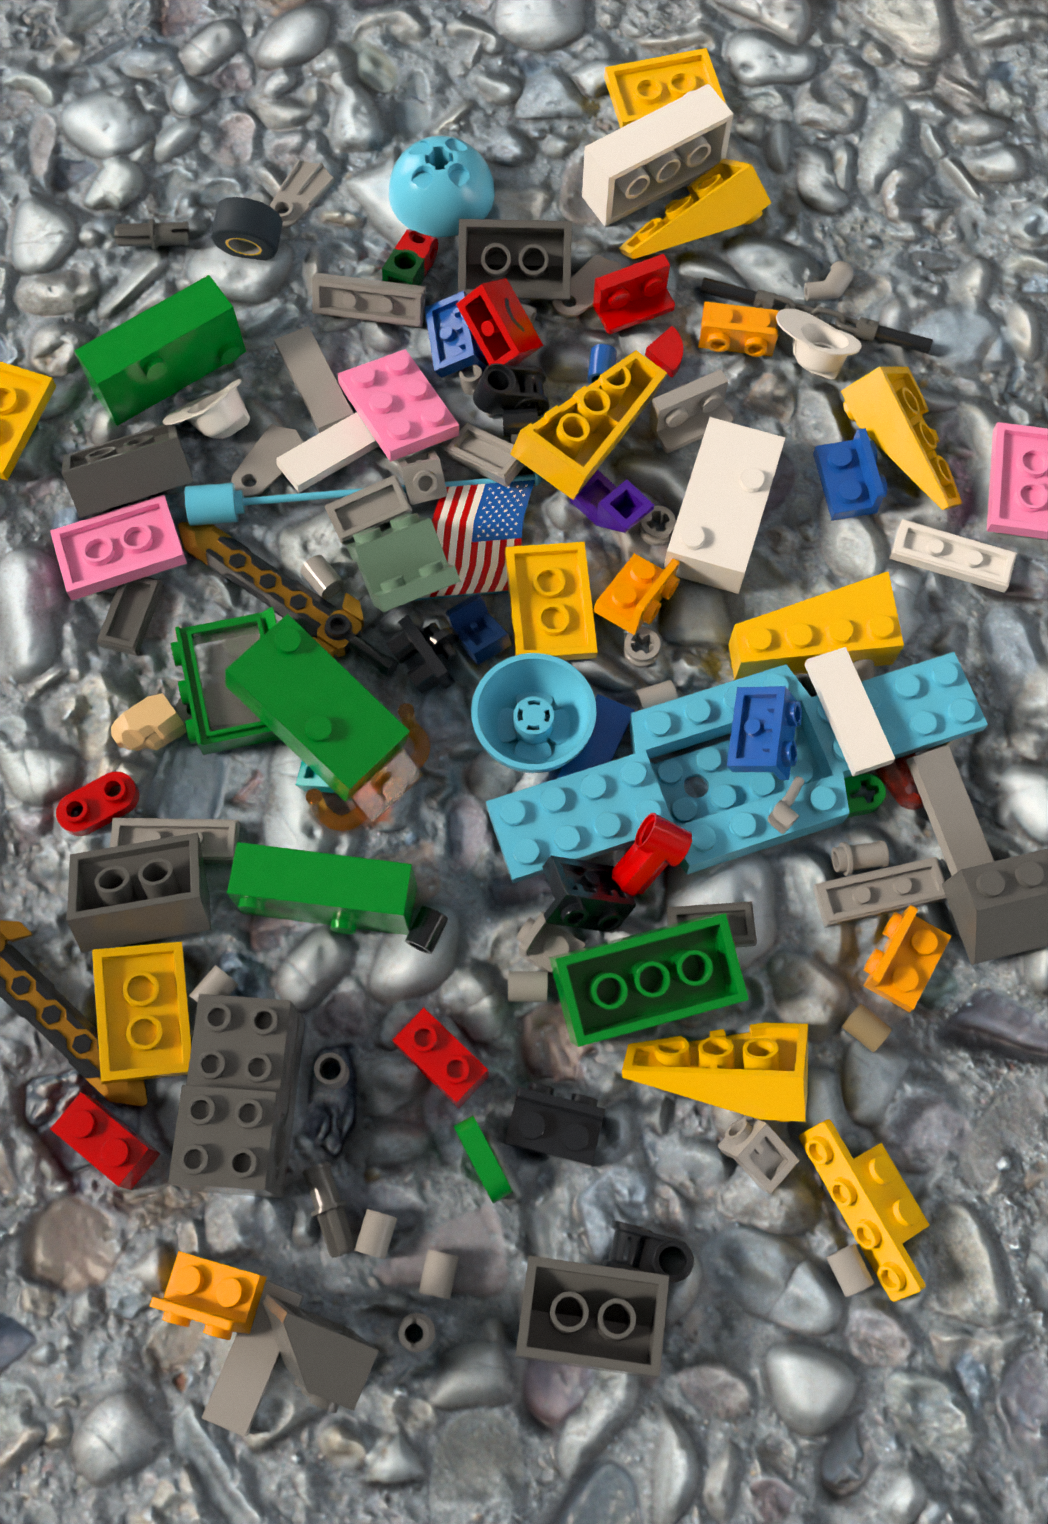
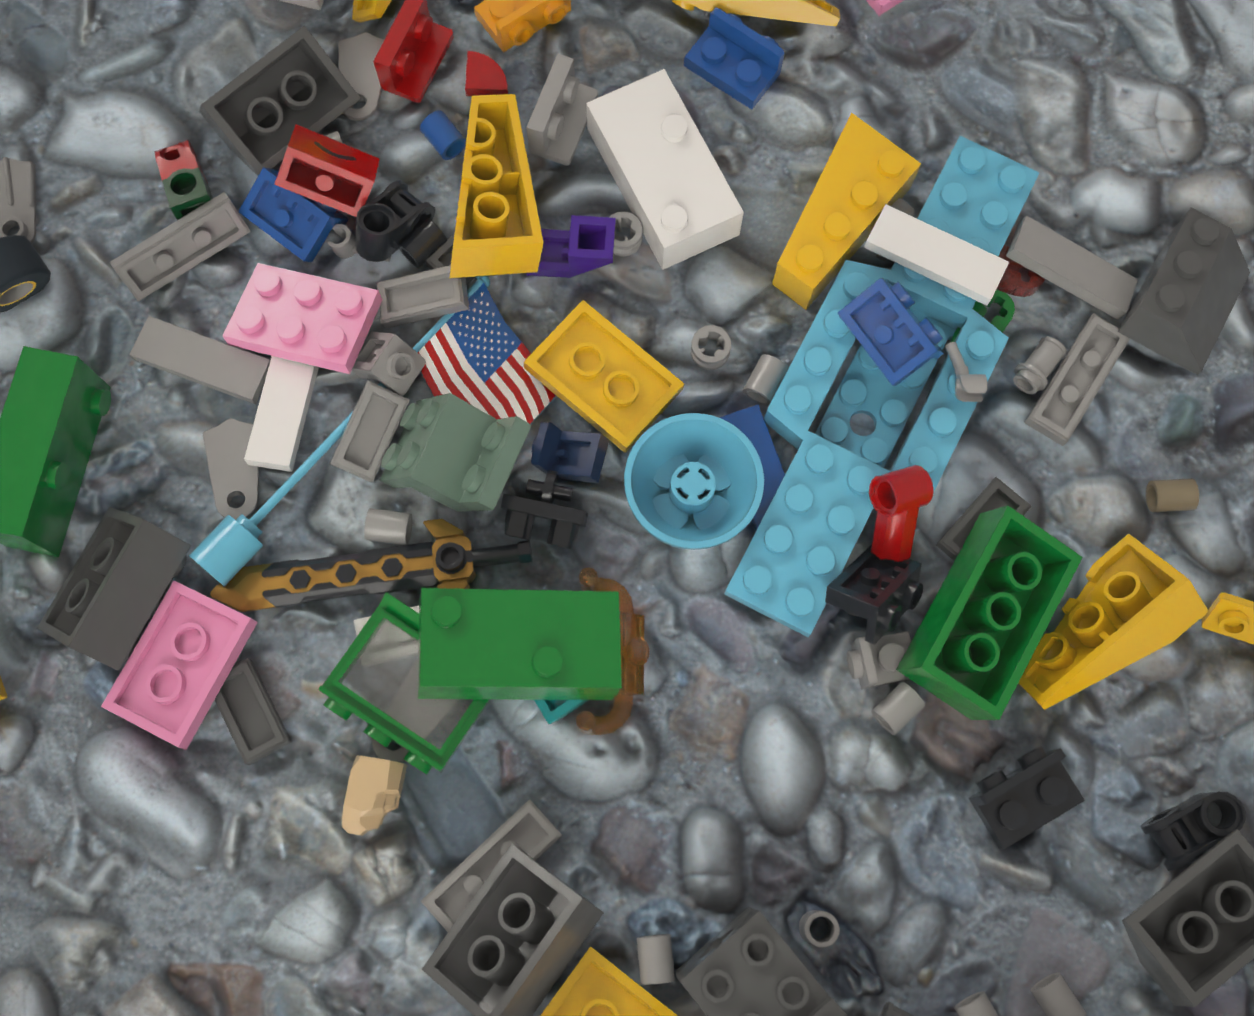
camera: 45 degrees left, 5 degrees up
red plate [56,772,140,836] -> none
white piece [163,379,250,439] -> none
green brick [227,842,417,935] -> none
medium azure piece [389,136,495,237] -> none
red brick [392,1007,489,1109] -> none
black hinge [405,906,449,954] -> none
green beam [453,1115,513,1204] -> none
light orange bracket [593,553,680,635] -> none
light grey bracket [718,1115,800,1194] -> none
light orange bracket [863,905,951,1013] -> none
white tile [889,519,1017,593] -> none

